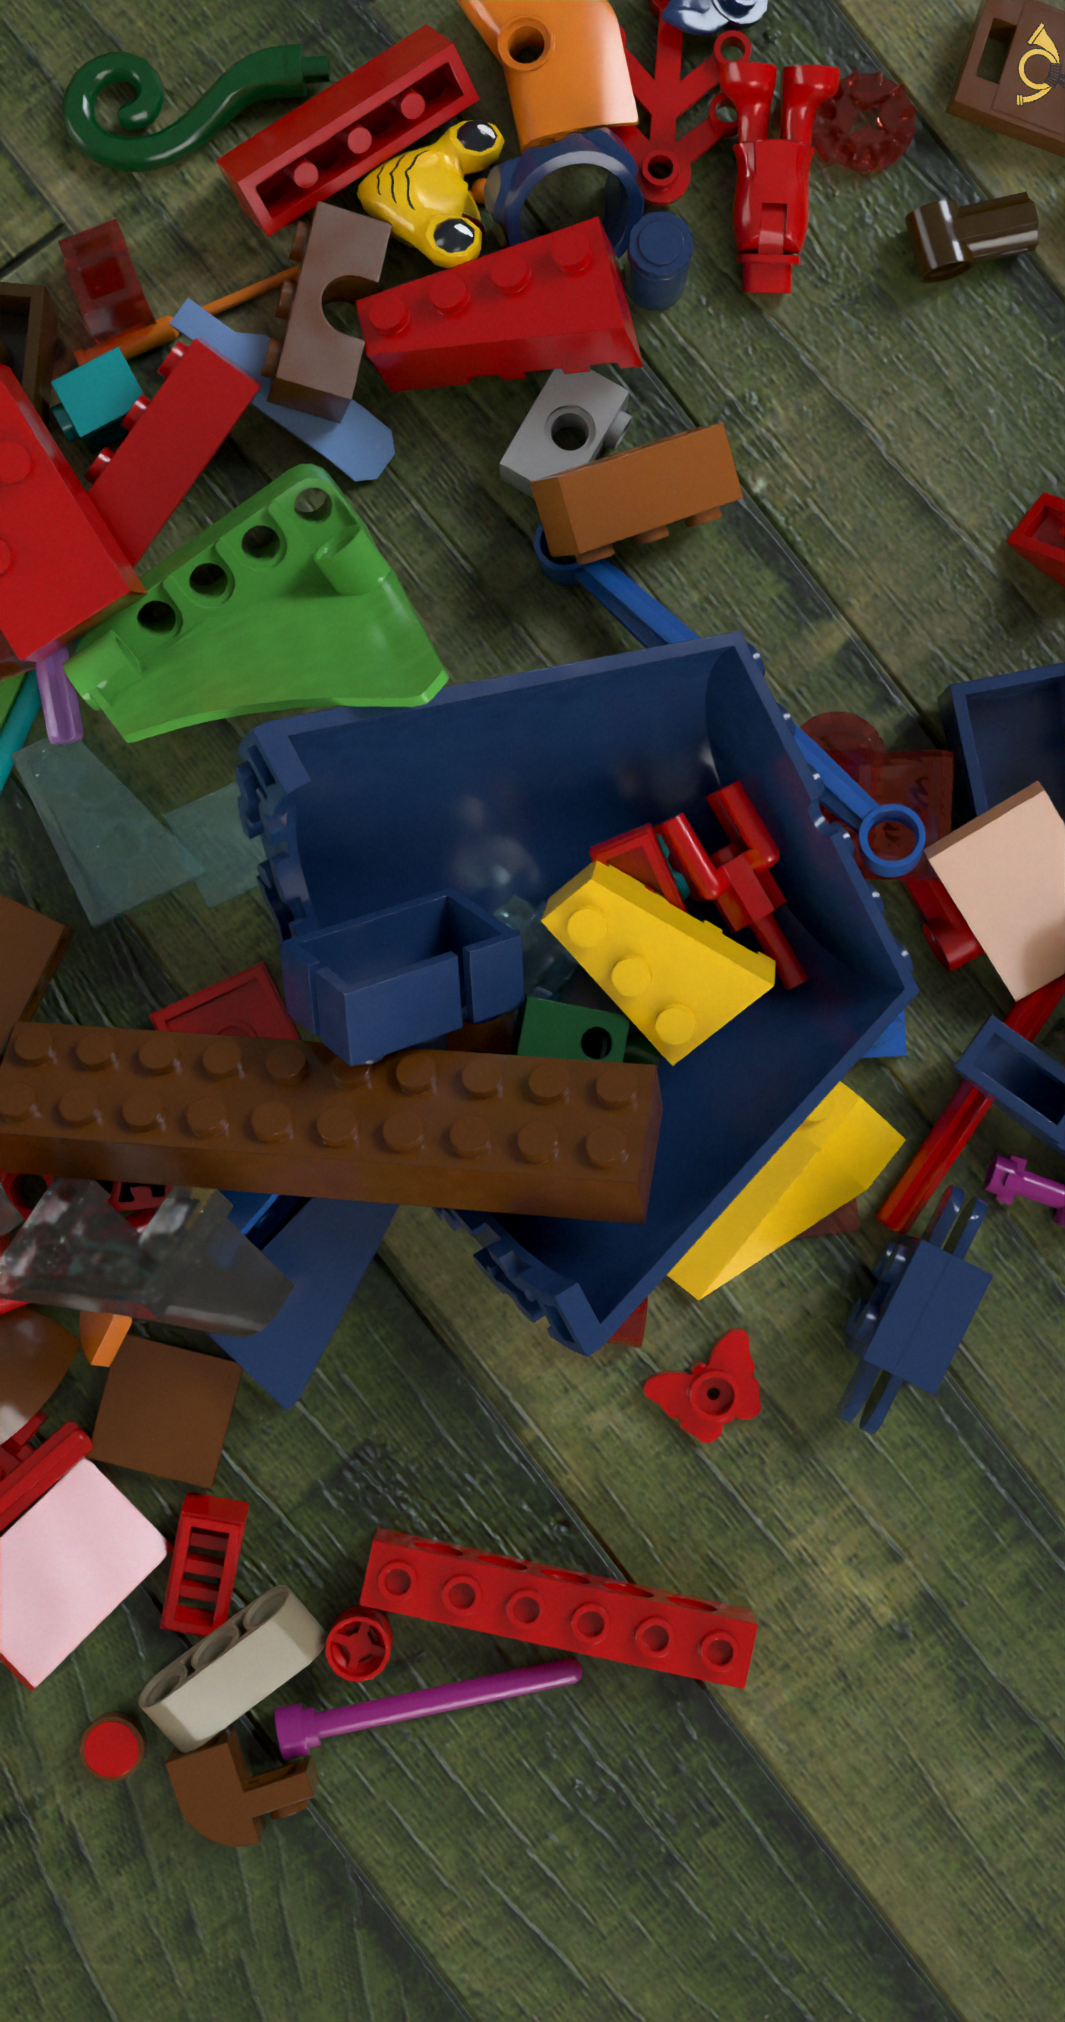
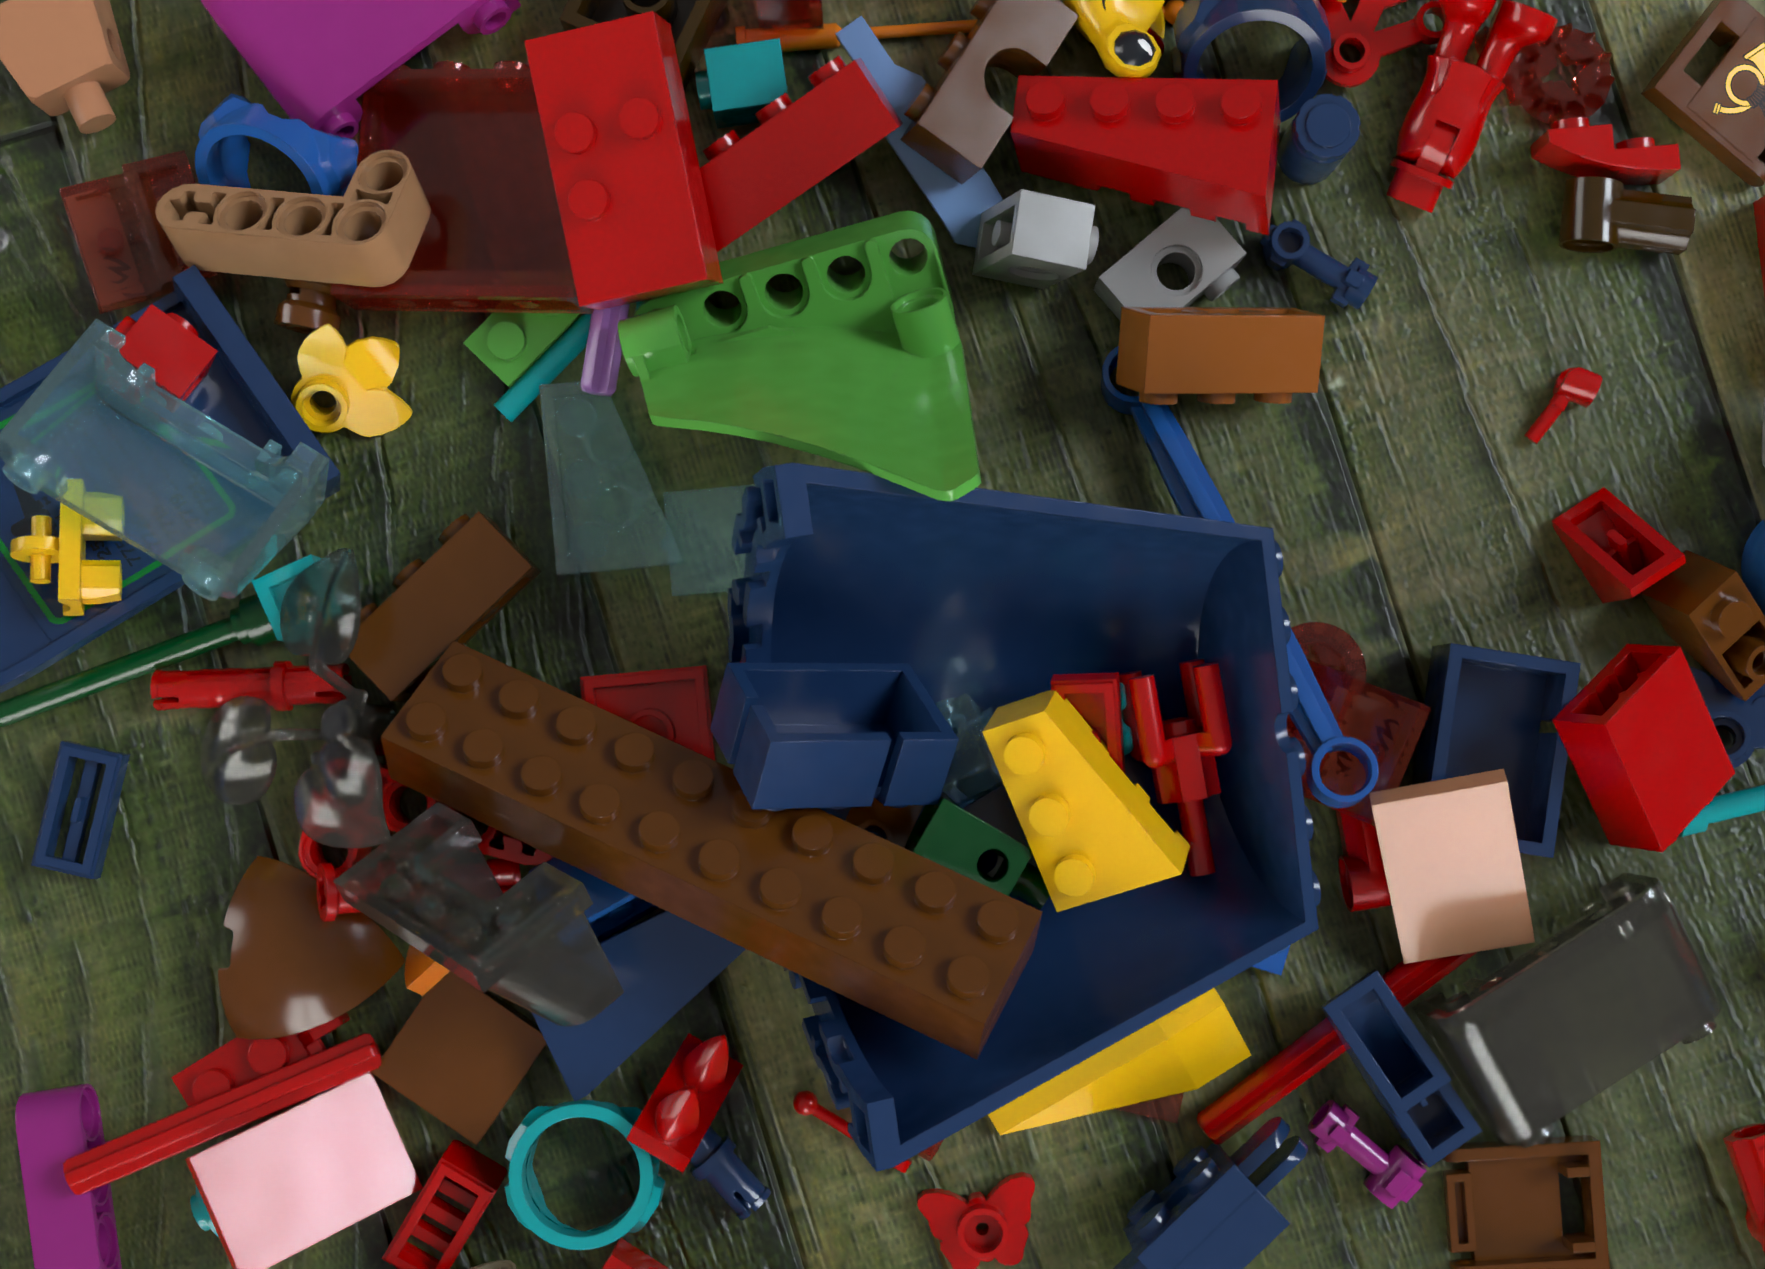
camera: 25 degrees right, 0 degrees up
none -> teal piece [505,1100,666,1250]
none -> red tile [626,1033,744,1173]
none -> dark blue pin [690,1126,771,1221]
none -> red hinge [793,1090,912,1173]
none -> light grey brick [972,189,1099,289]
none -> dark blue bar [1260,219,1378,310]
none -> red hand [1524,367,1602,445]
none -> red slope [1530,117,1681,185]

